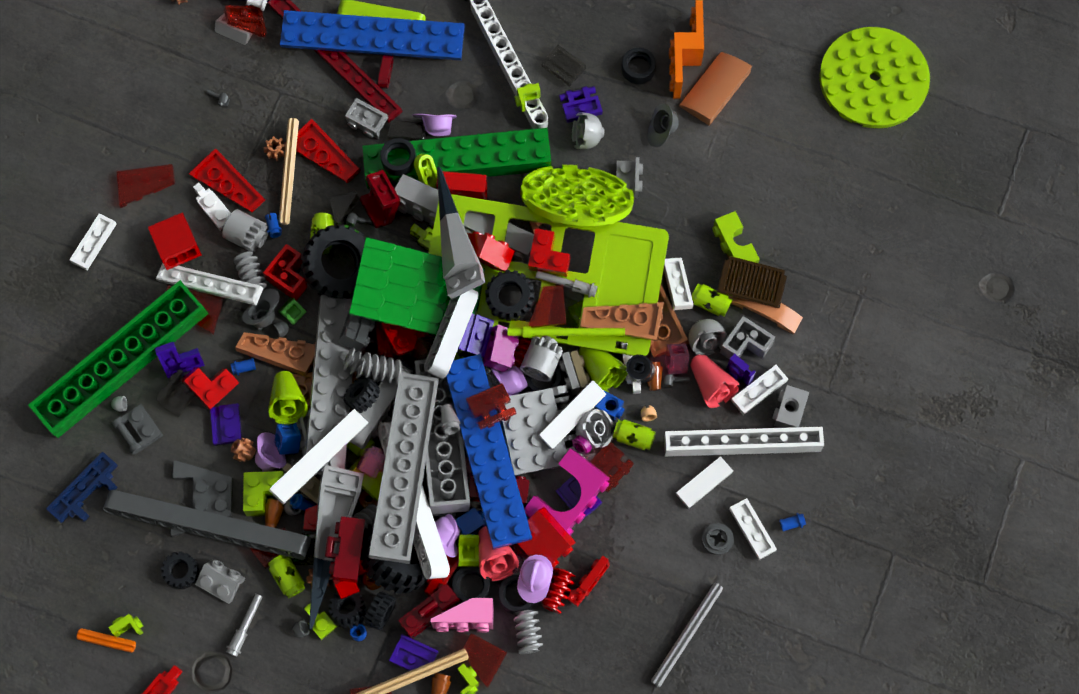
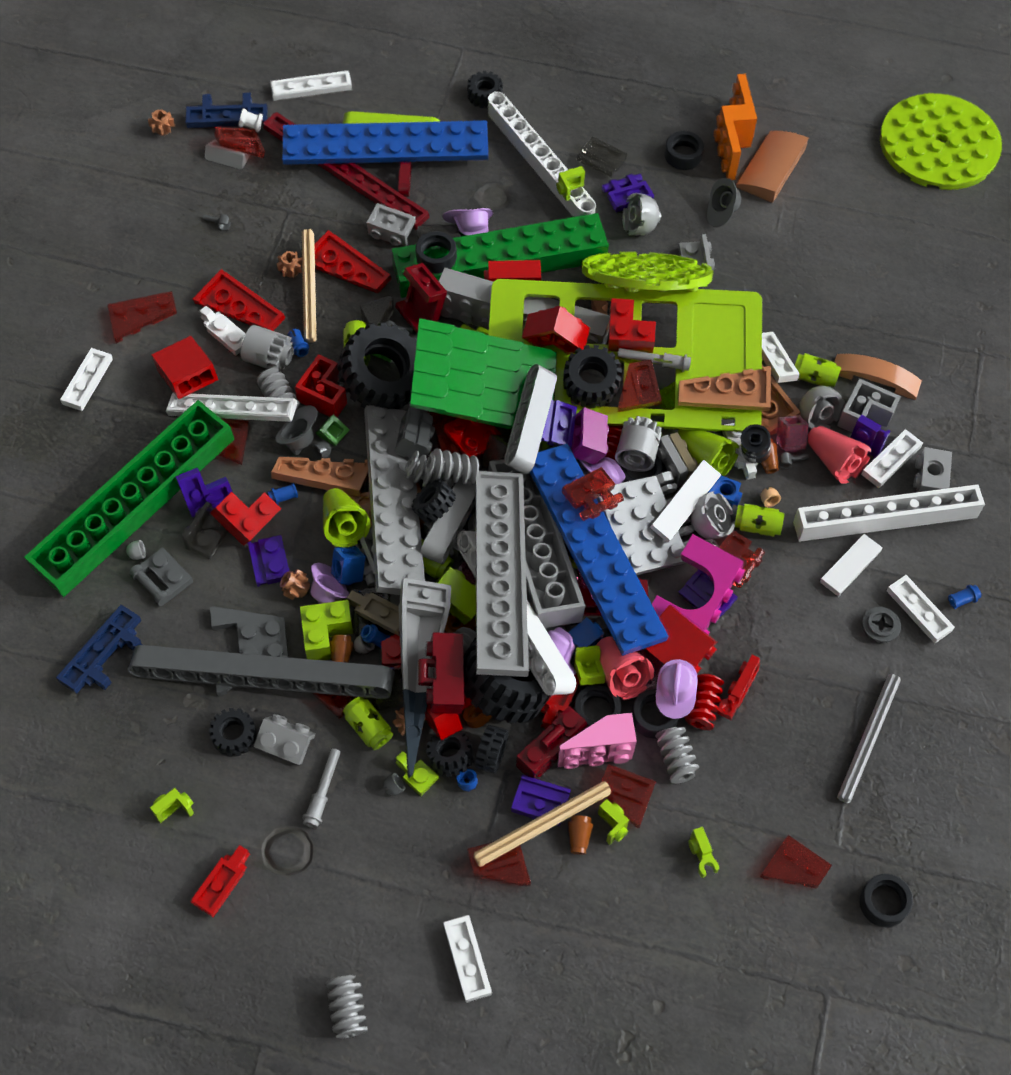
camera: 10 degrees left, 10 degrees down
orange axle [77,628,136,653] -> none
white tile [269,409,368,505] -> none
clear pink brick [355,446,386,479] -> none
lime plate [414,154,437,188] -> none
light grey plate [437,166,485,299] -> none
light grey cone [441,404,461,435] -> none
lime bar [508,326,625,338] -> none
magenta tile [572,435,592,455] -> none
lime arch [712,211,760,263] -> none
dark brown window [716,256,787,308] -> none

